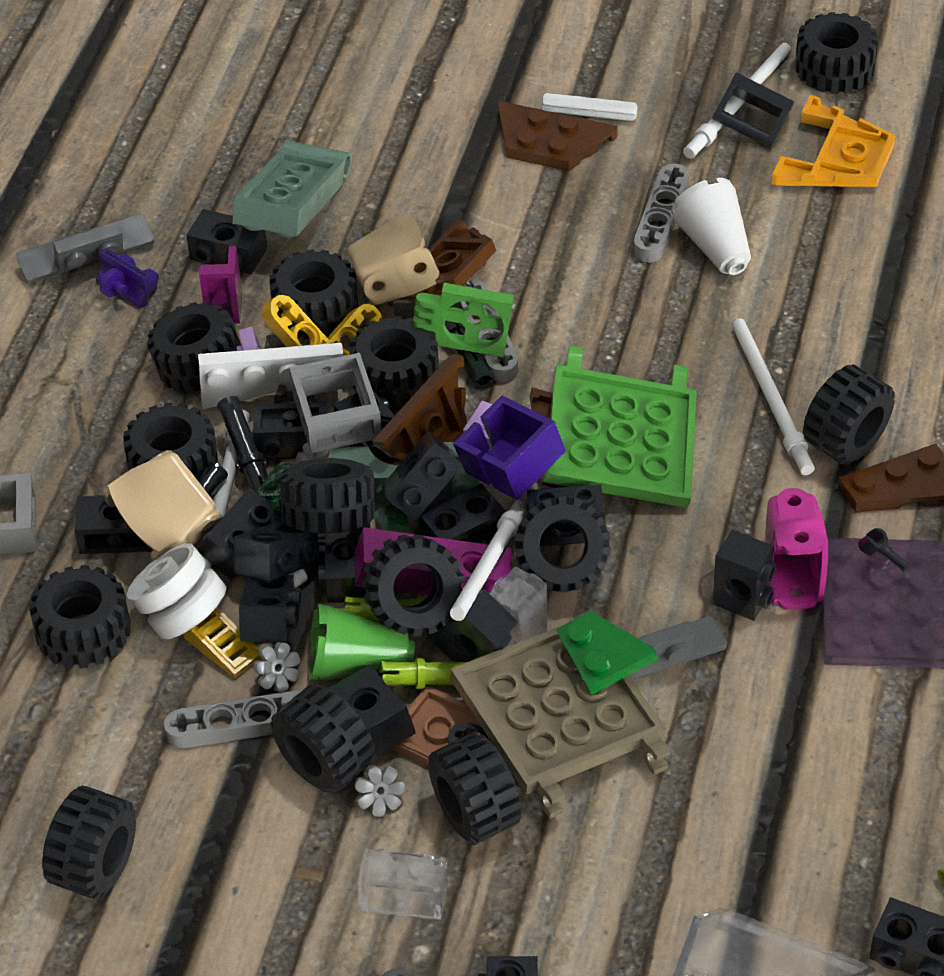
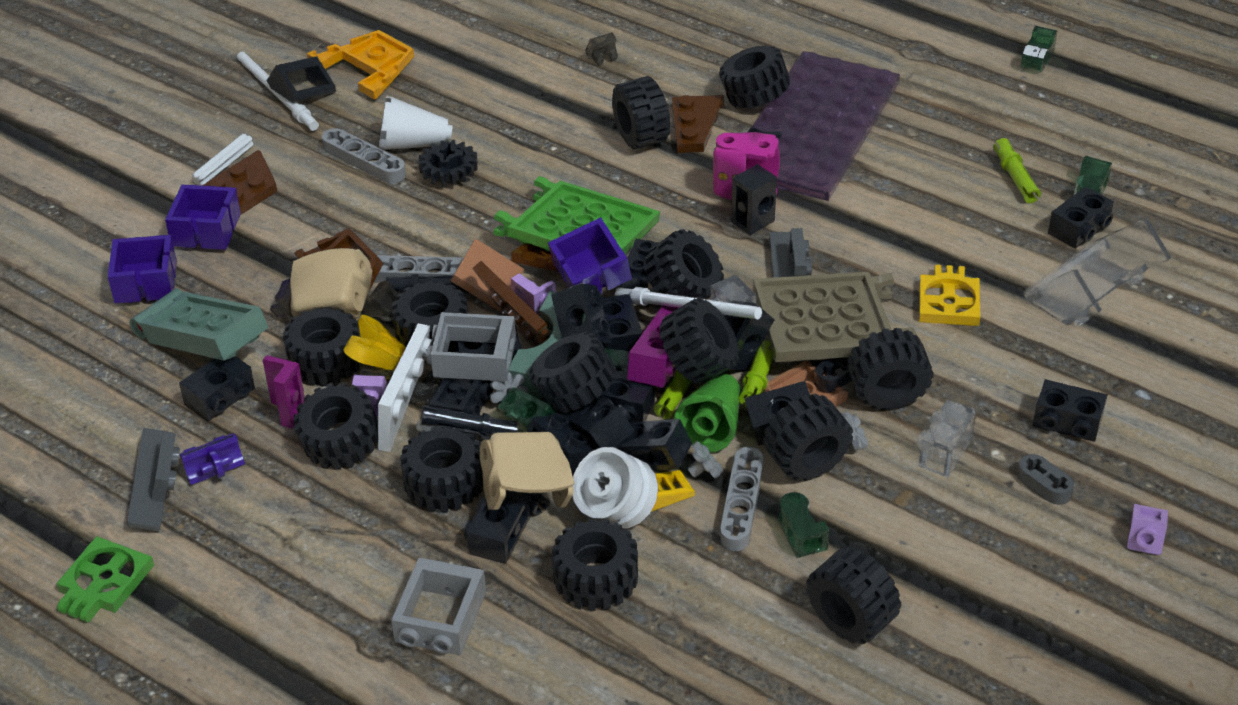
camera: 70 degrees left, 5 degrees down
bright green piece [413,283,514,357] -> none
green wing [556,611,659,695] -> none
white bar [732,318,815,475] -> none
black tyre [795,12,878,94] -> none
none -> dark purple piece [108,235,177,303]
none -> dark purple piece [165,184,241,250]
none -> black gear [419,140,478,186]
none -> nougat tile [451,238,524,312]
none -> clear green leg [779,492,830,558]
none -> yellow piece [919,264,980,326]

